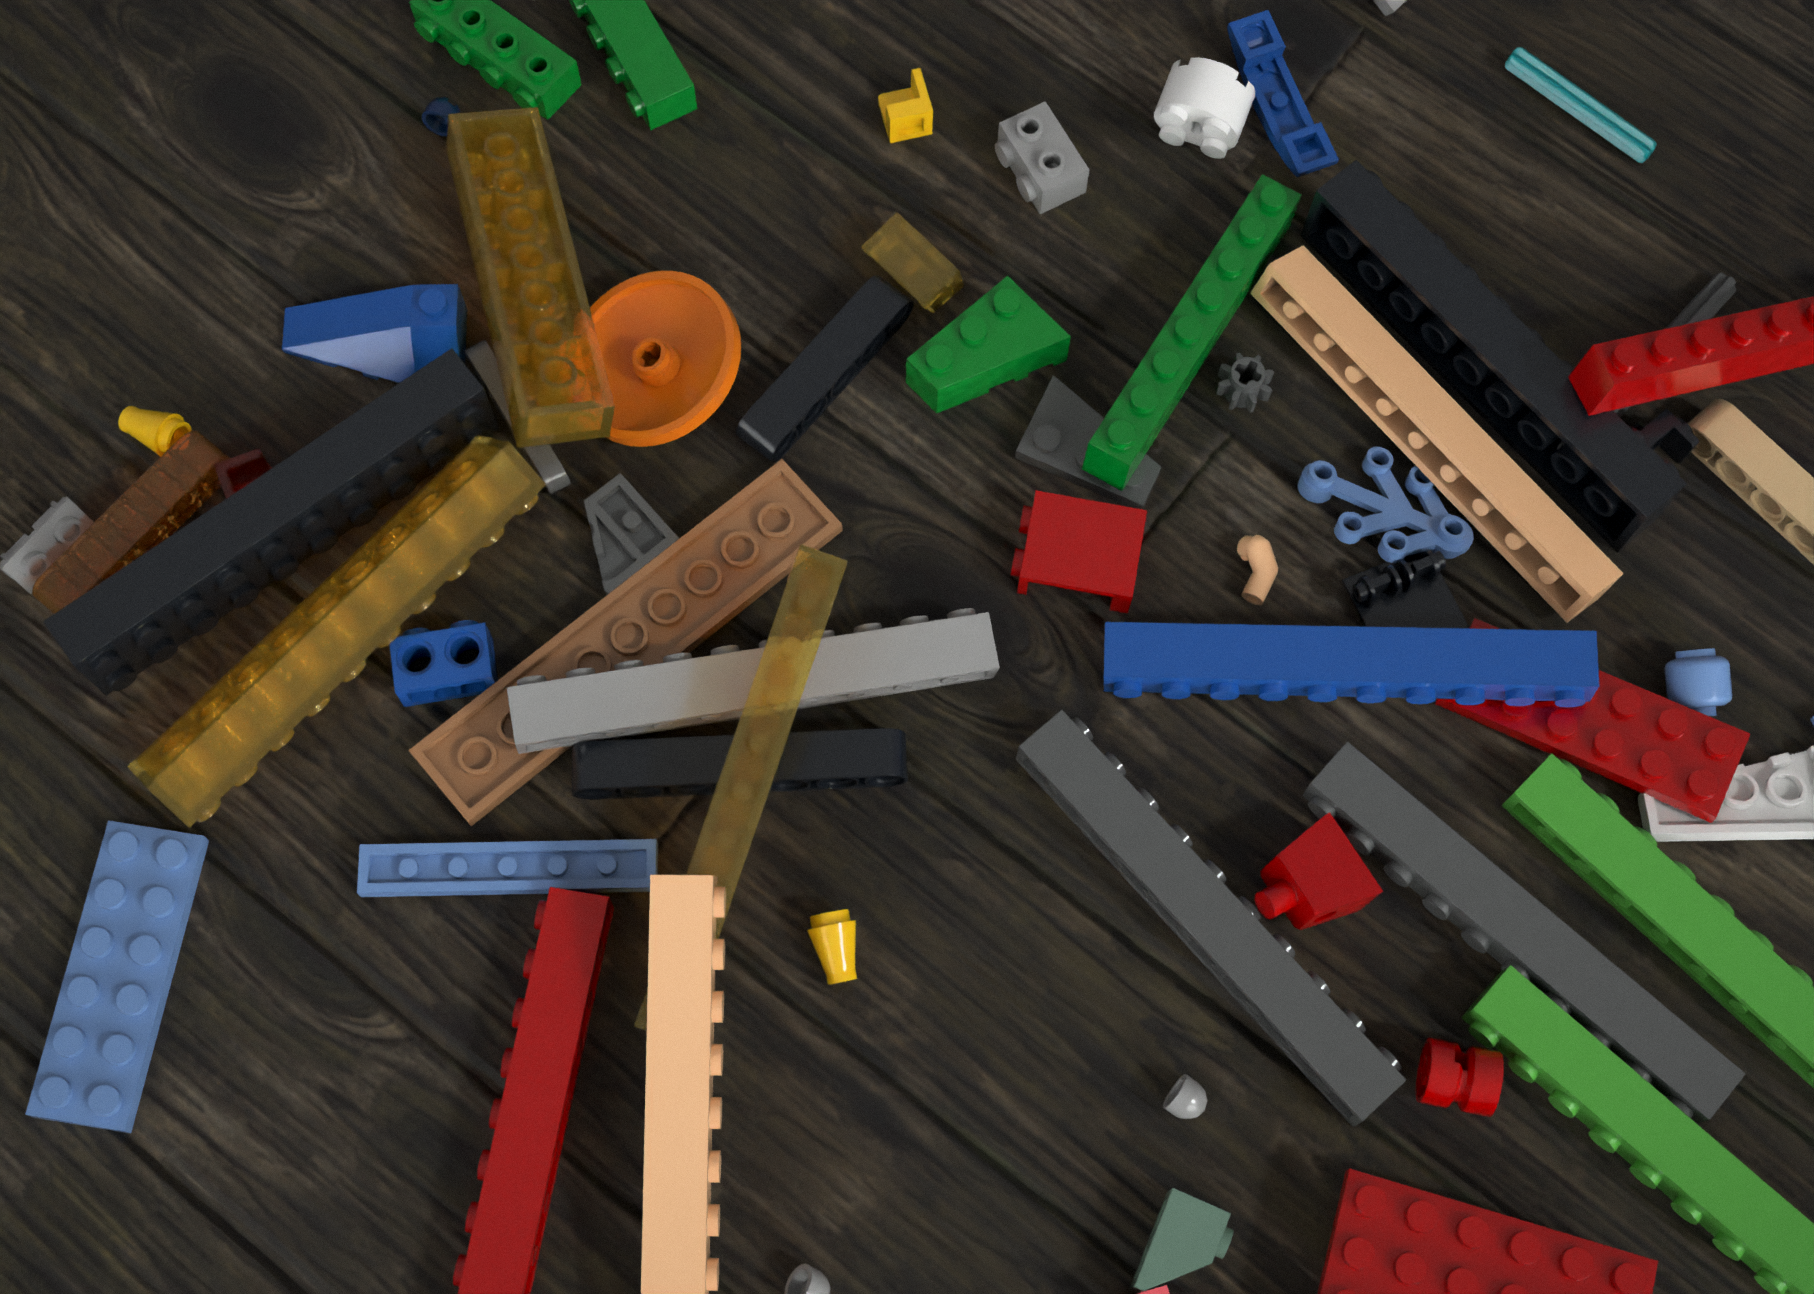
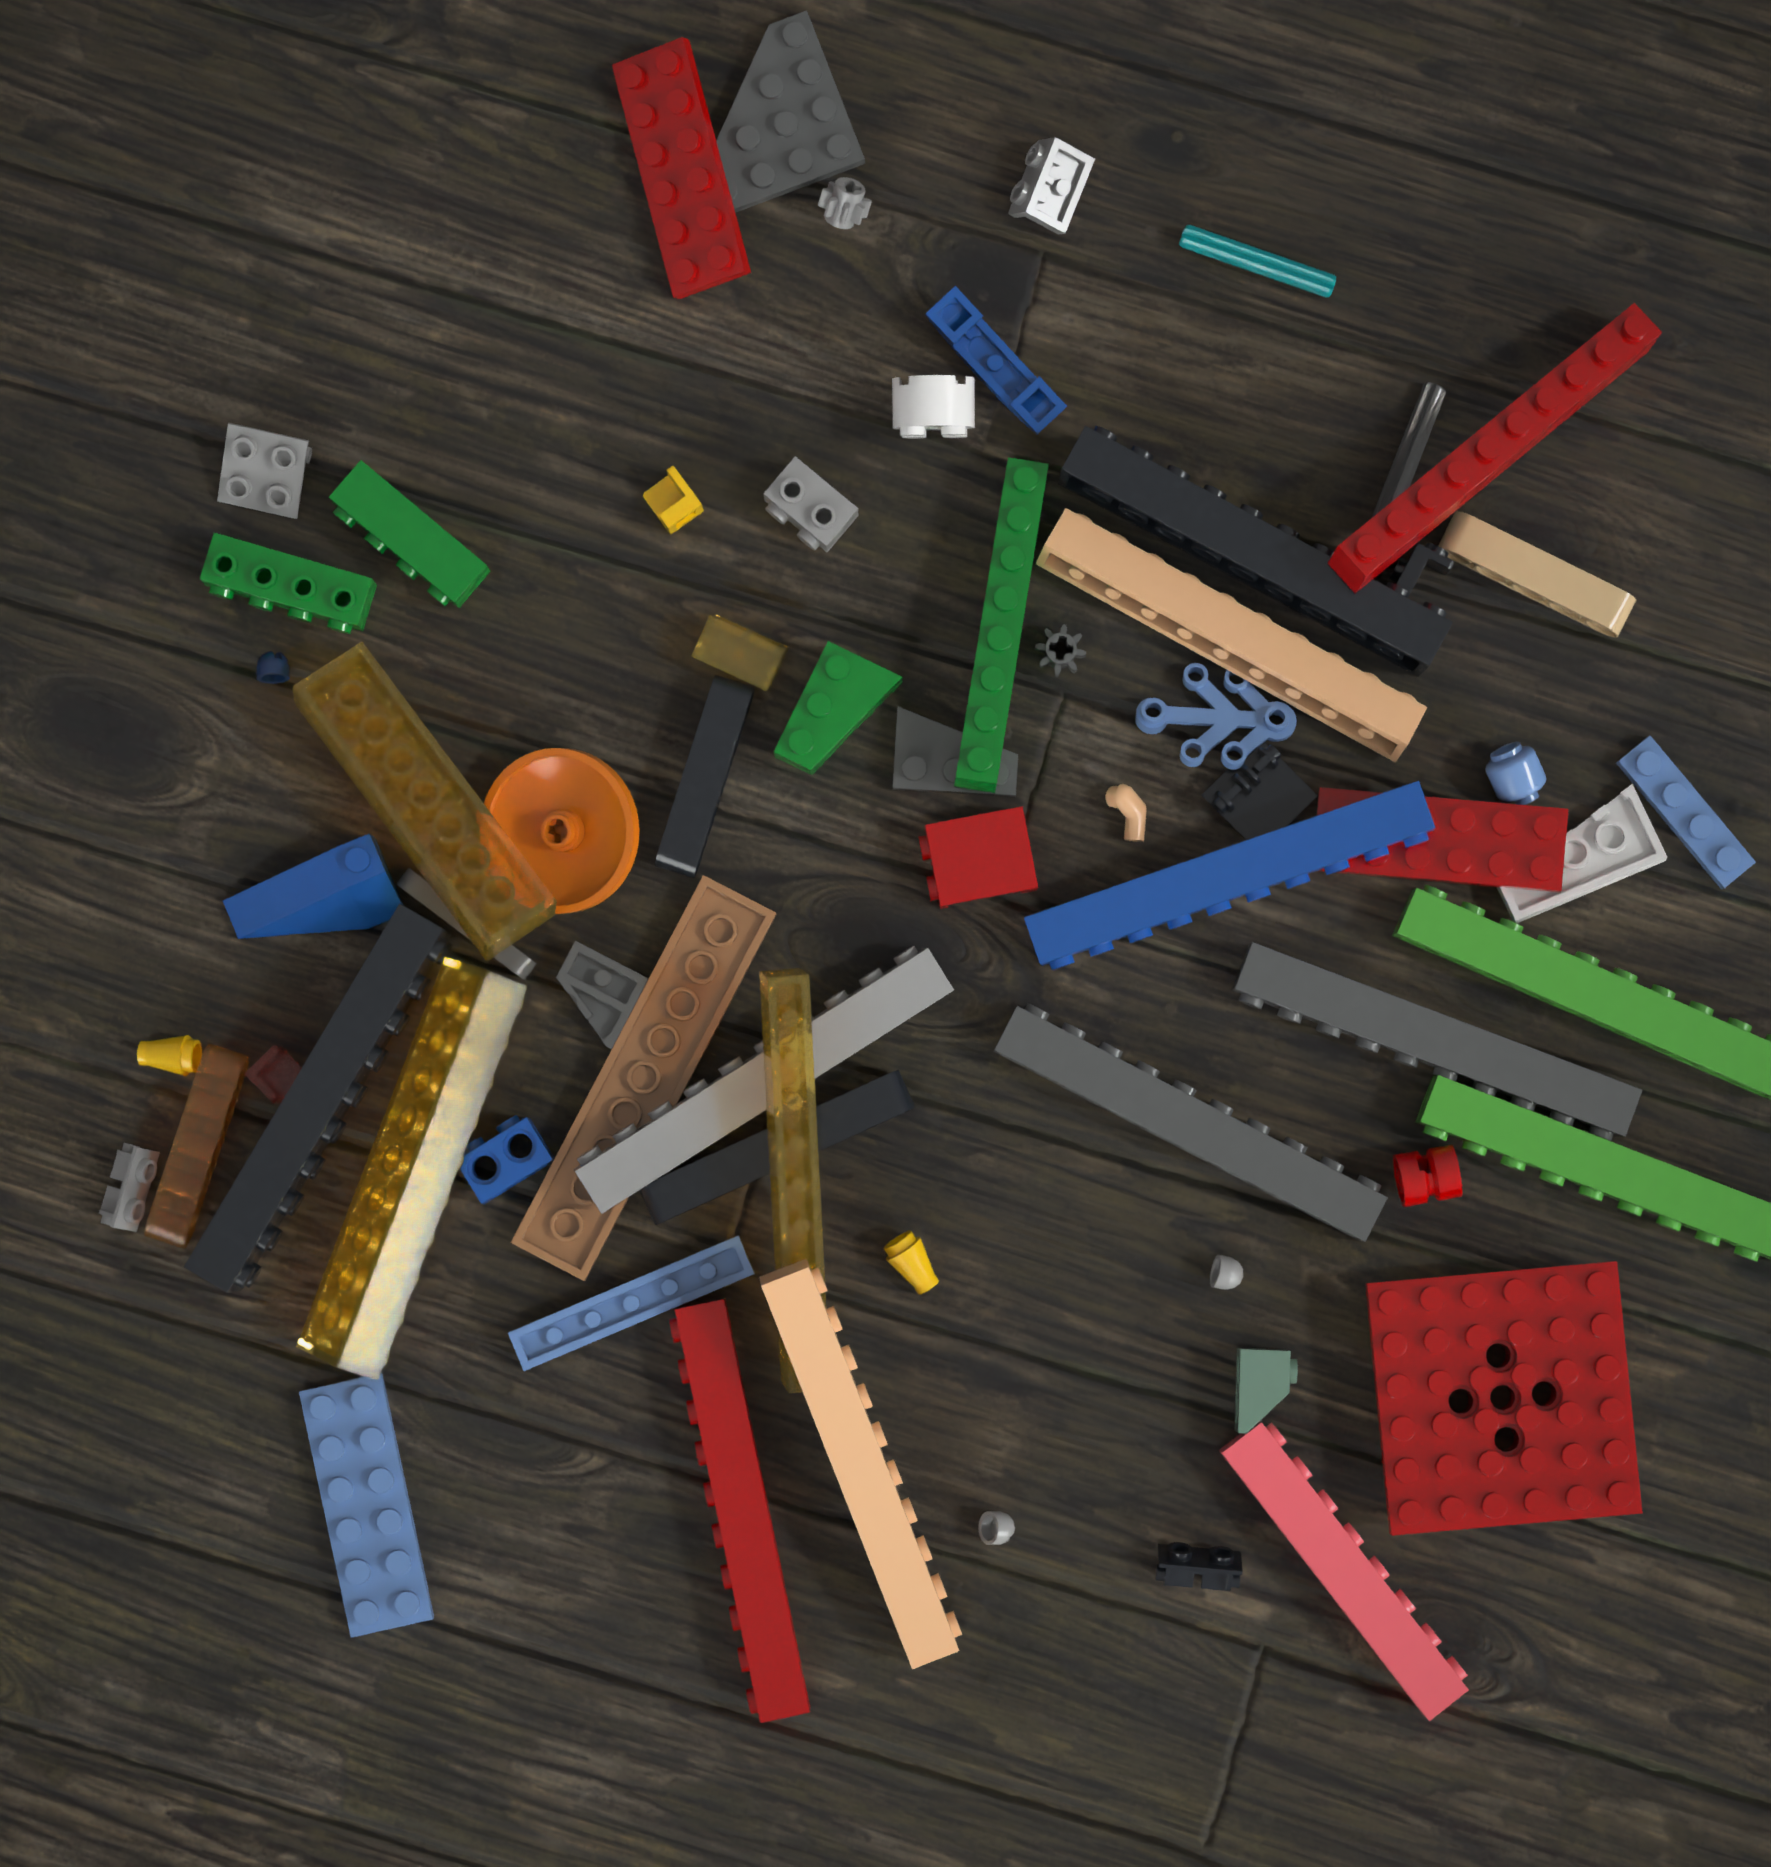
camera: 20 degrees left, 15 degrees up
red torso [1255,812,1383,930] -> none

